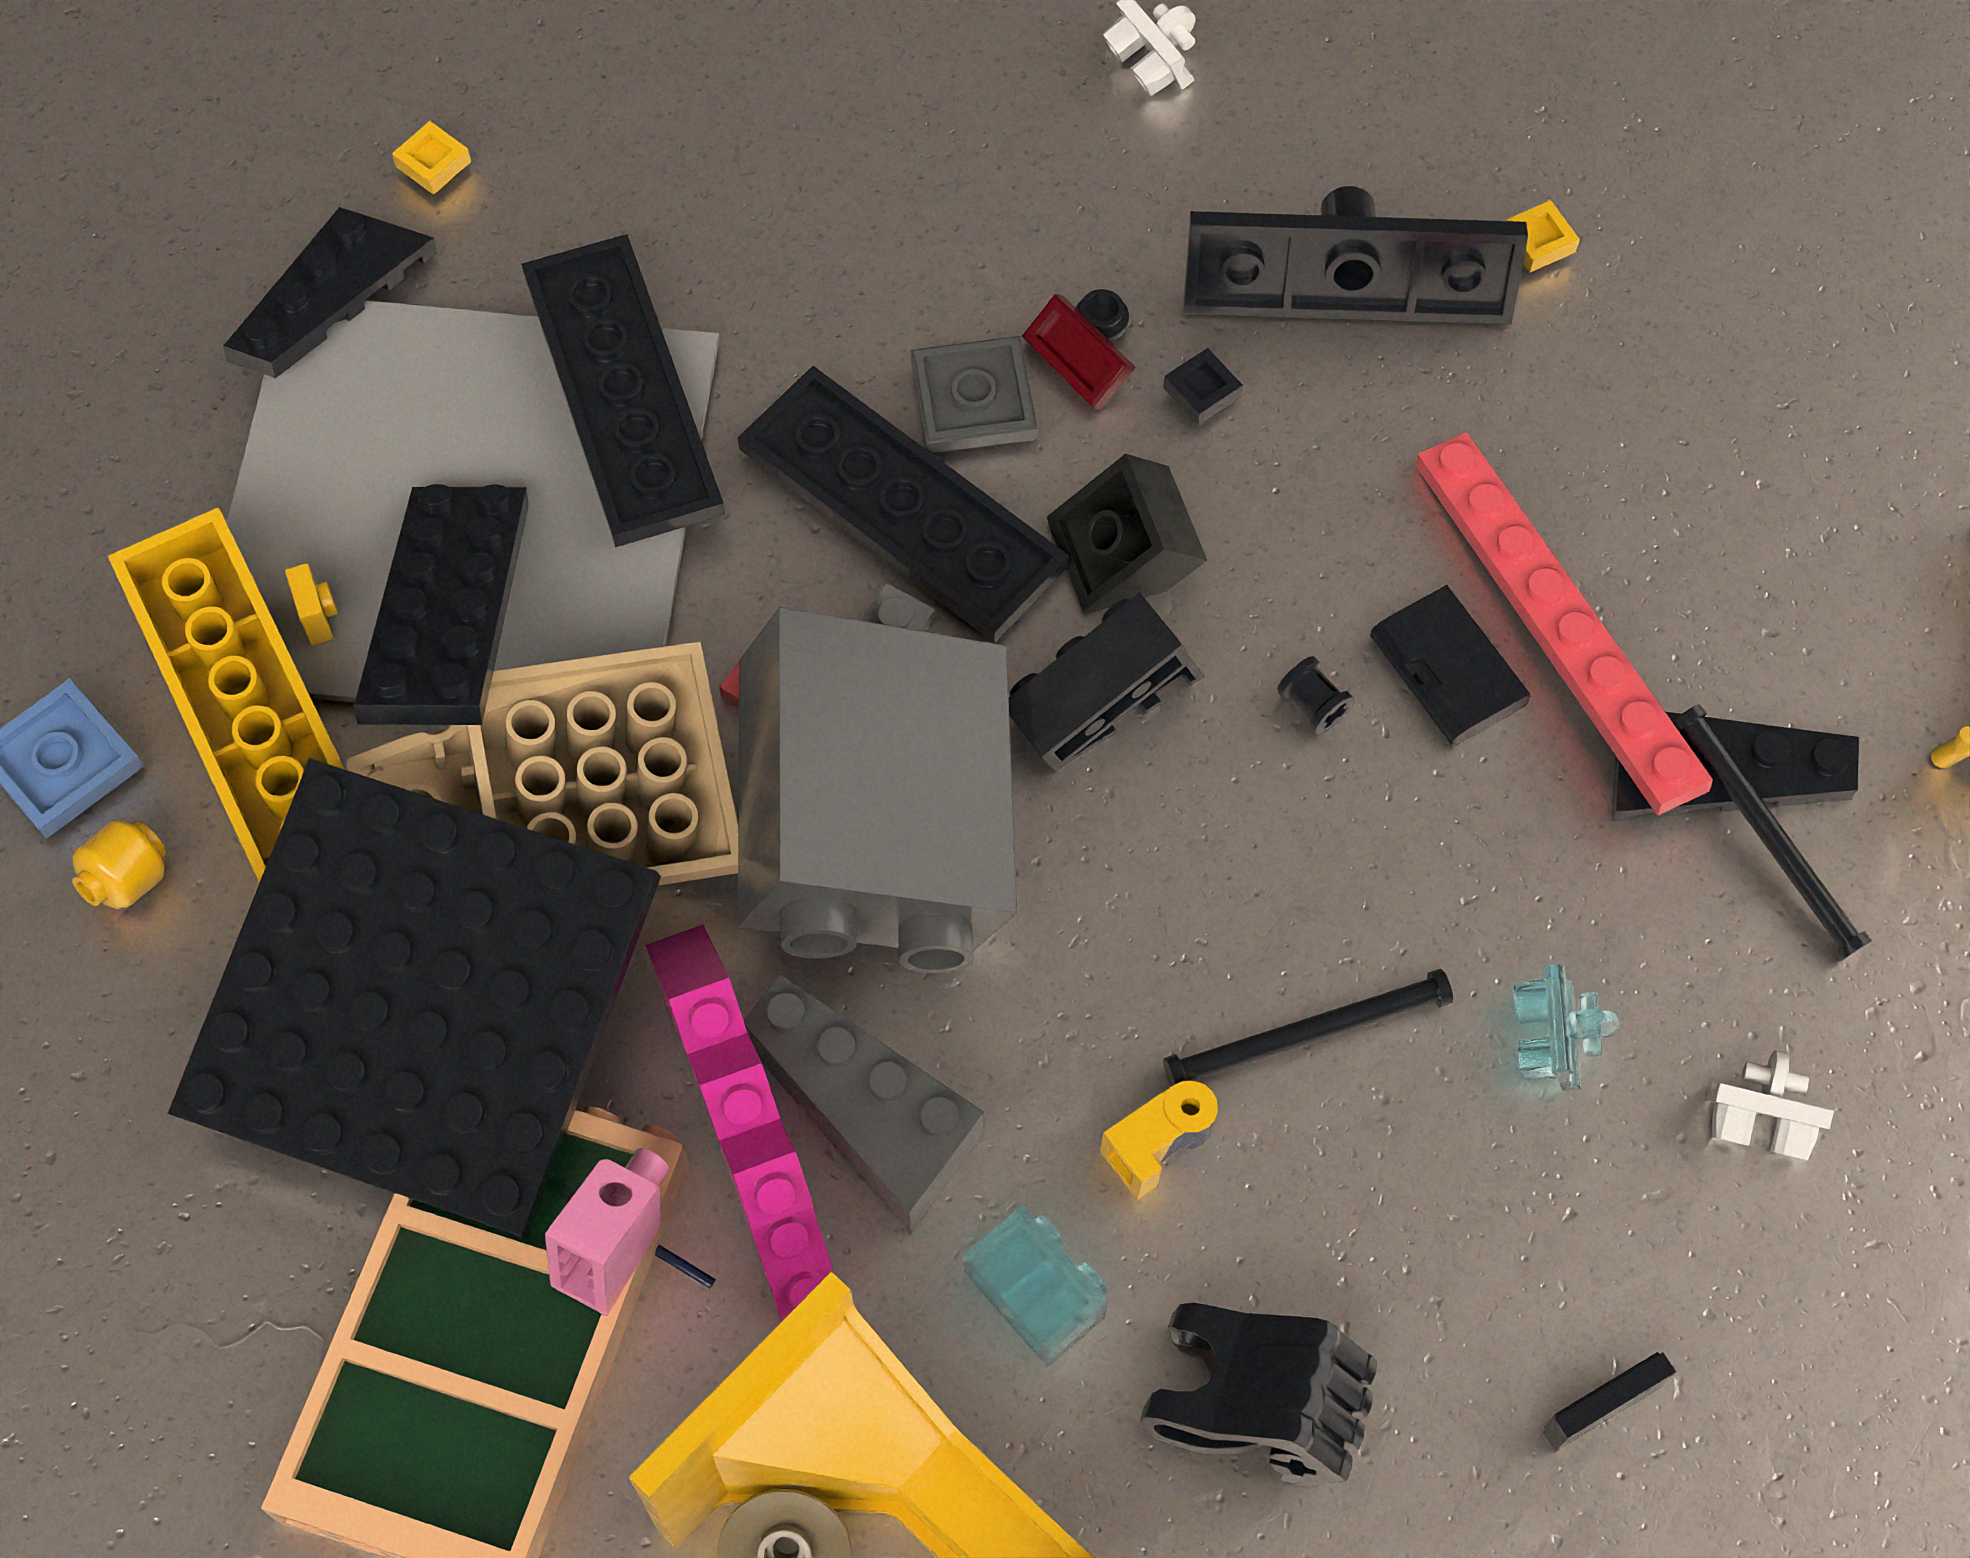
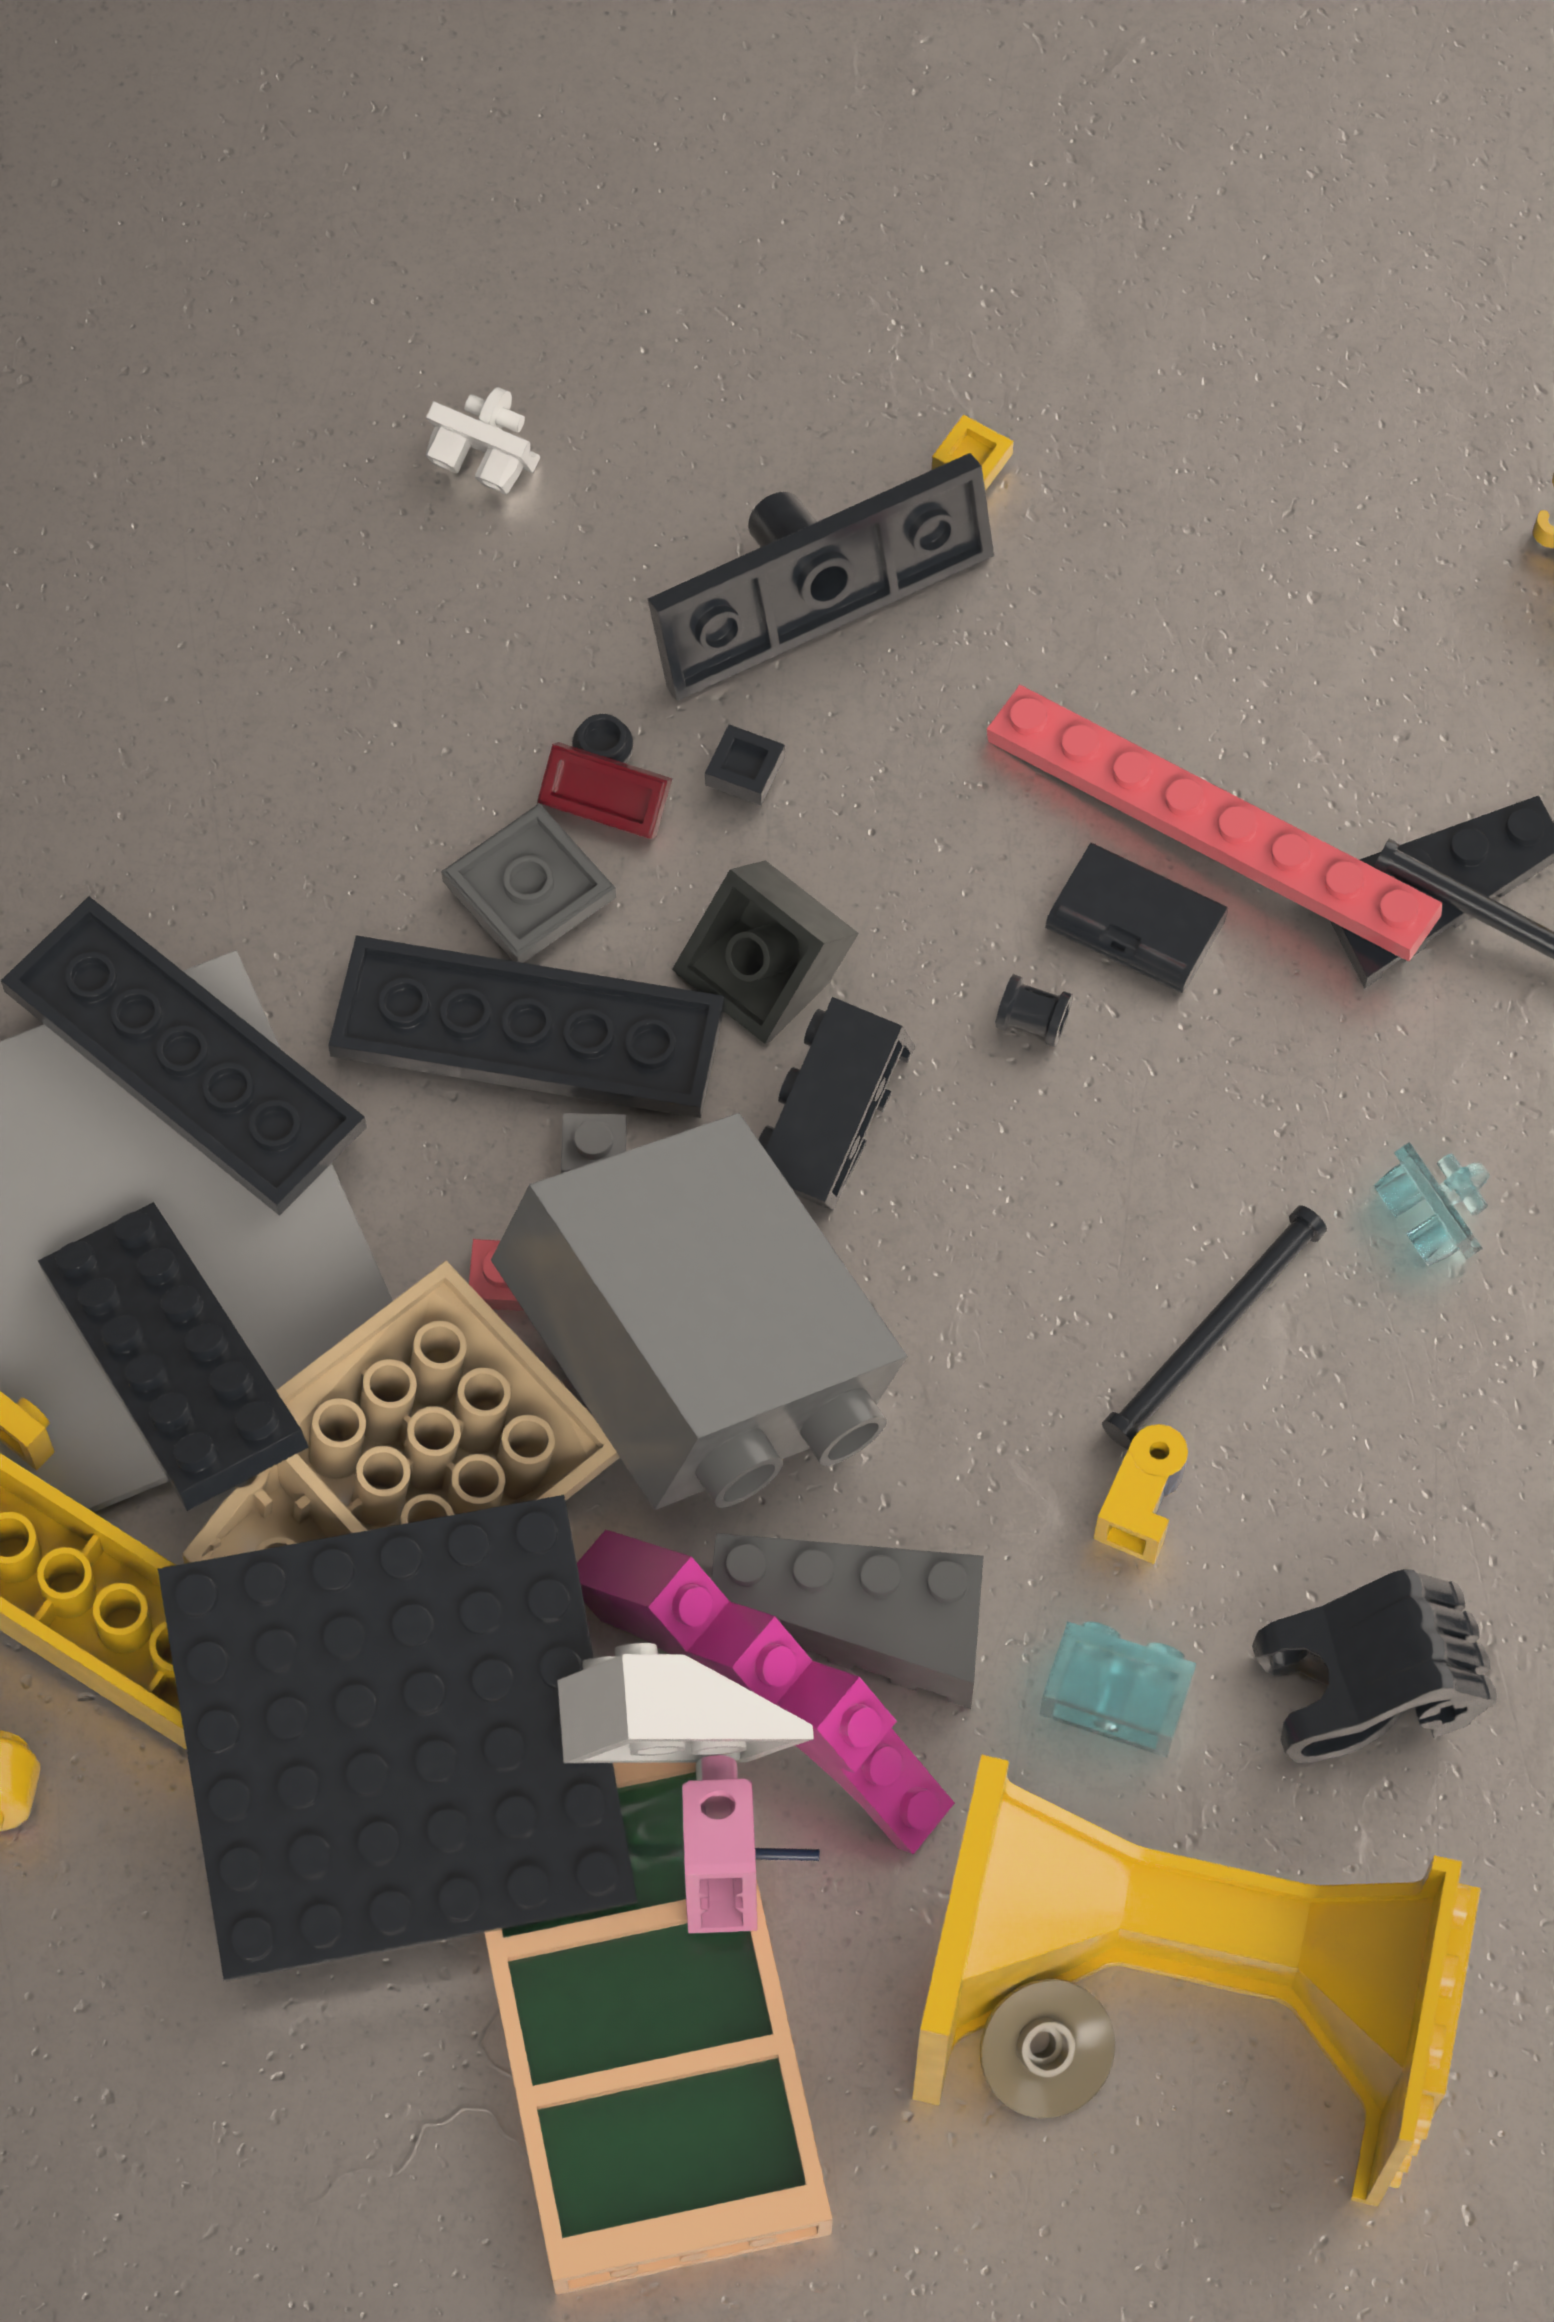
camera: 30 degrees left, 0 degrees up
none -> white slope [558,1643,814,1763]

